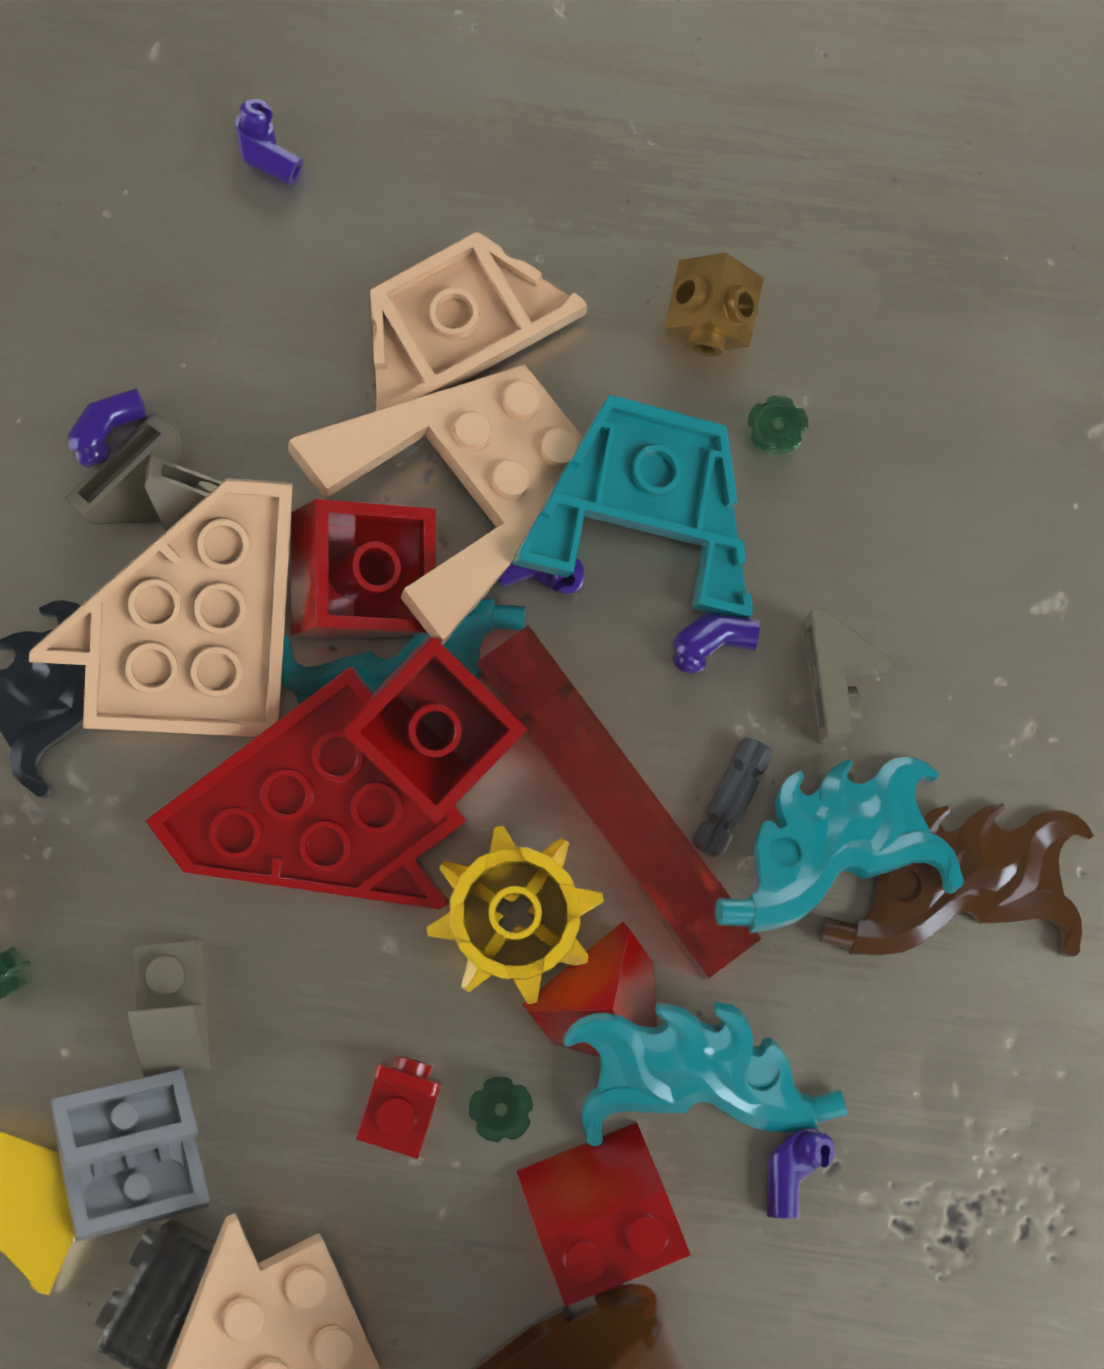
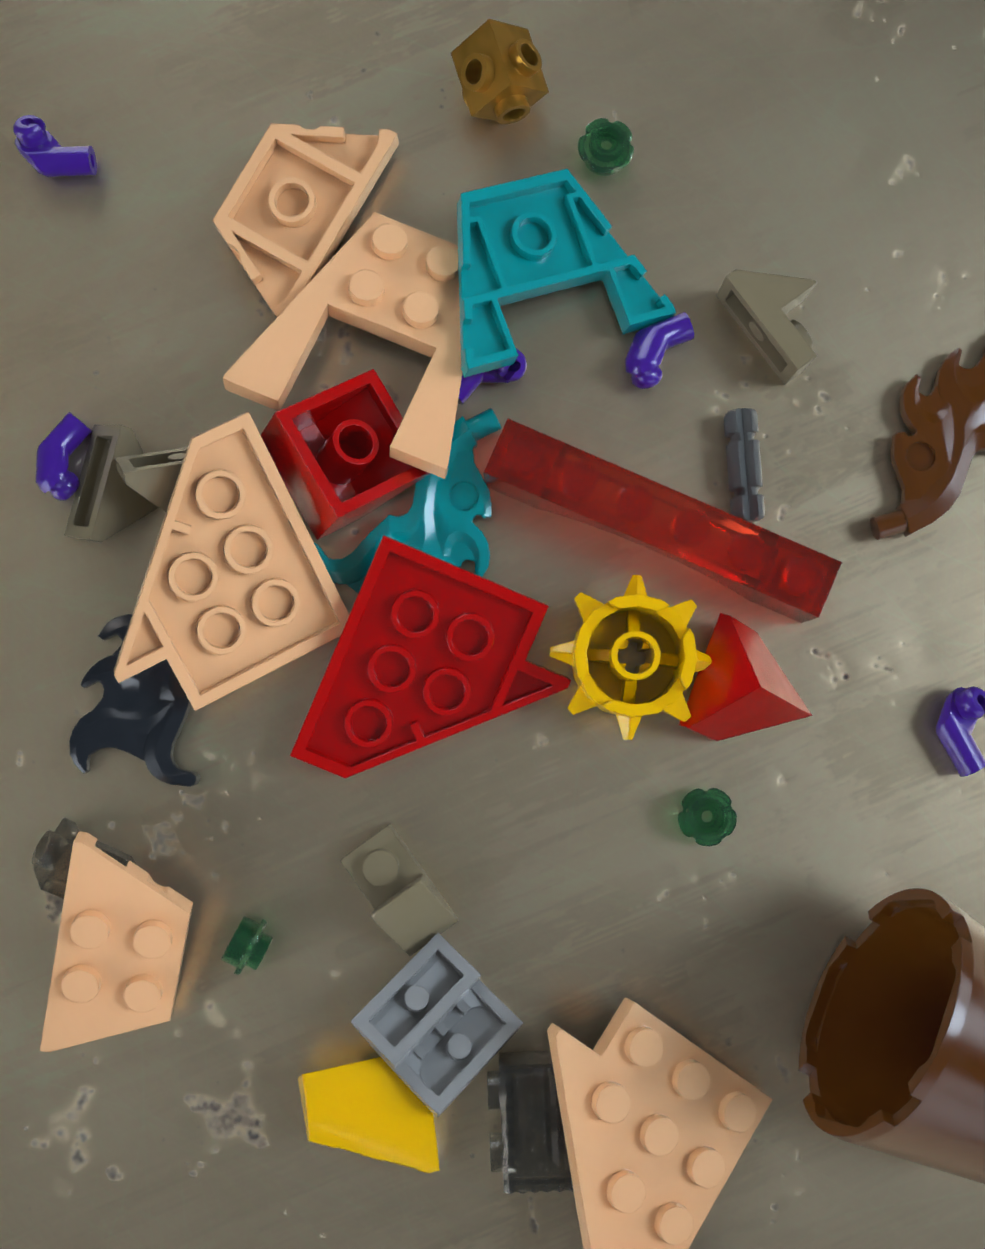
camera: 25 degrees left, 5 degrees up
red slope [341,637,528,824] -> none
red bracket [356,1054,443,1159] -> none
red slope [516,1122,691,1307] -> none
teal piece [563,1002,848,1146] -> none
teal piece [715,756,964,933] -> none

